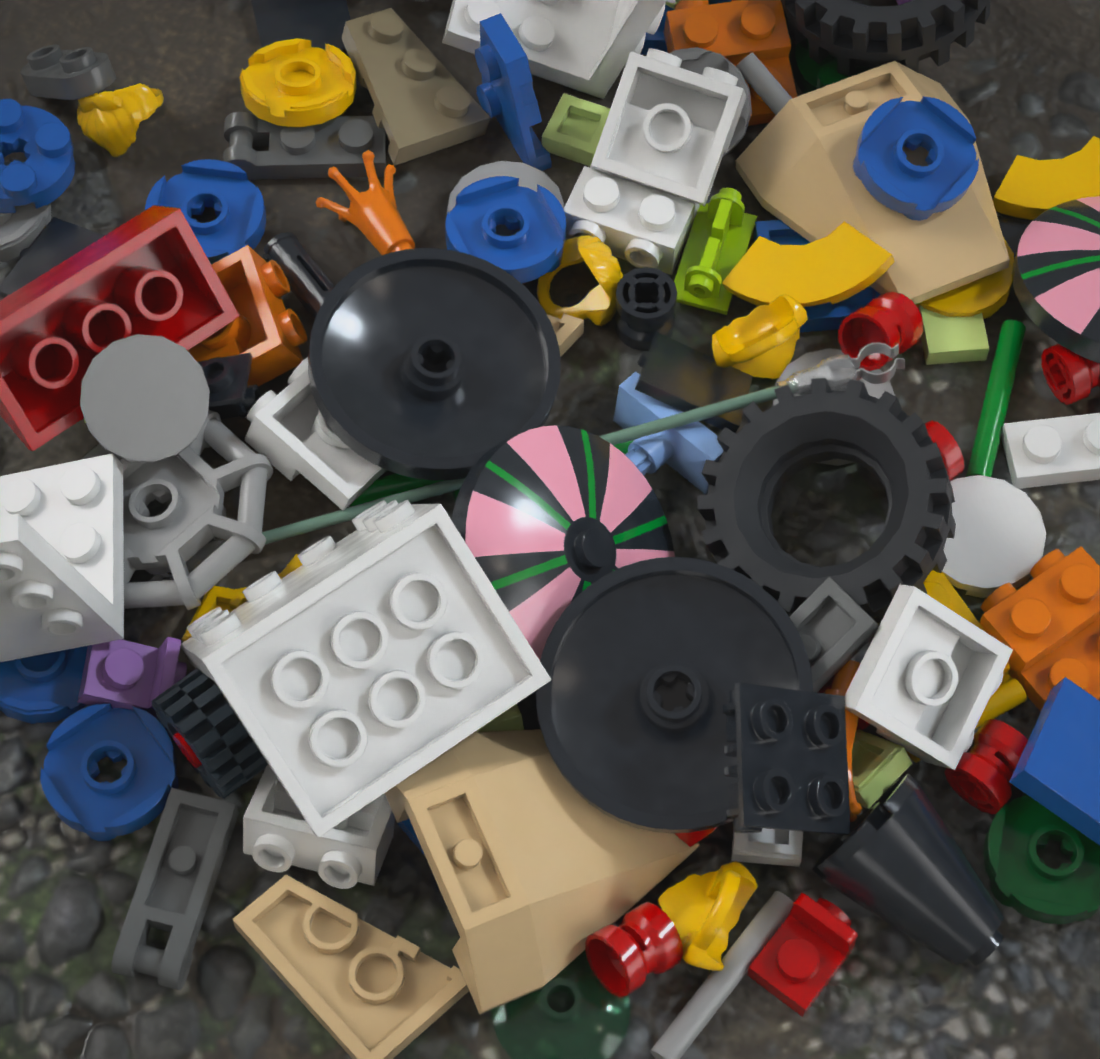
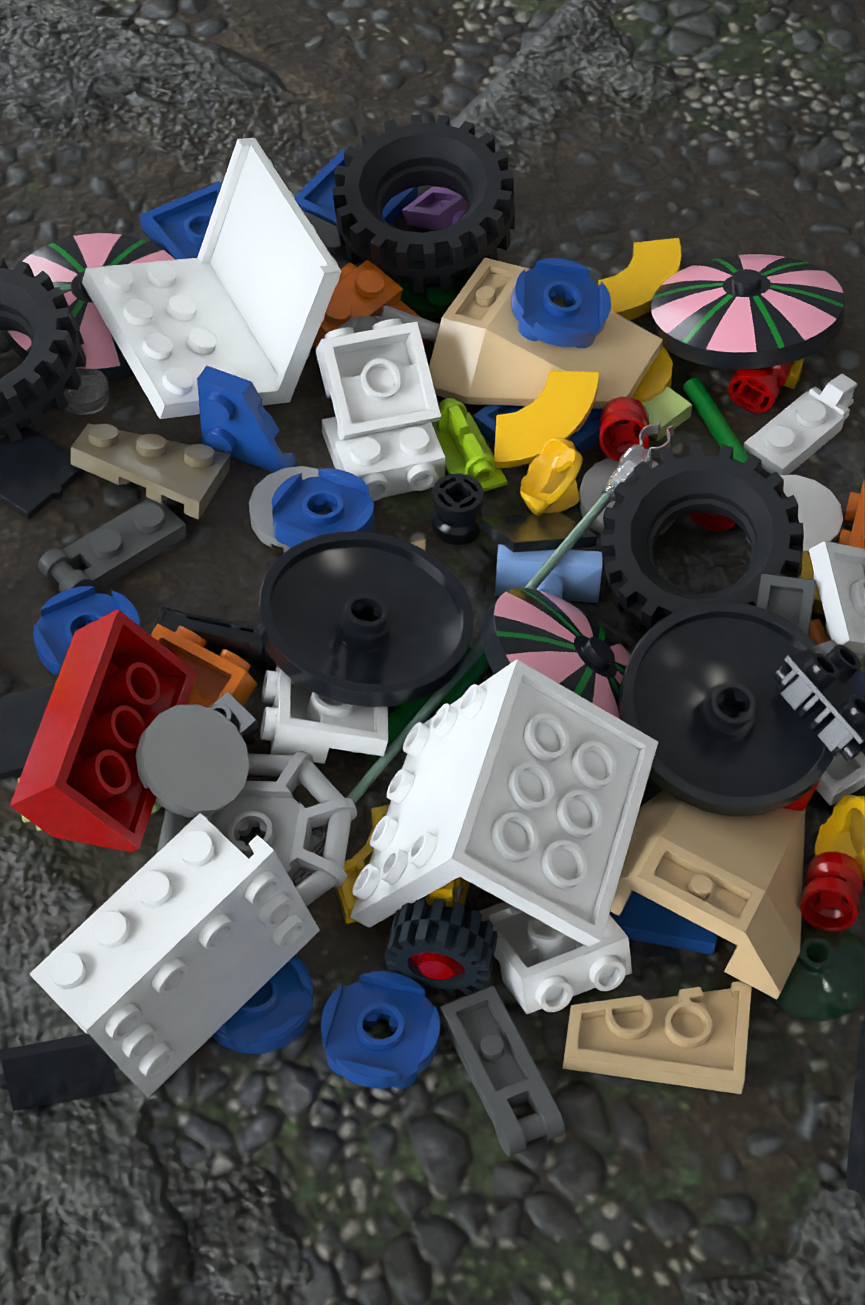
camera: 40 degrees left, 10 degrees down
medium lavender bracket [77,637,187,718] -> none
yellow tile [240,38,357,127] -> none
orange piece [315,150,415,255] -> none
yellow piece [537,235,624,326] -> none
yellowish green tile [542,93,610,166] -> none

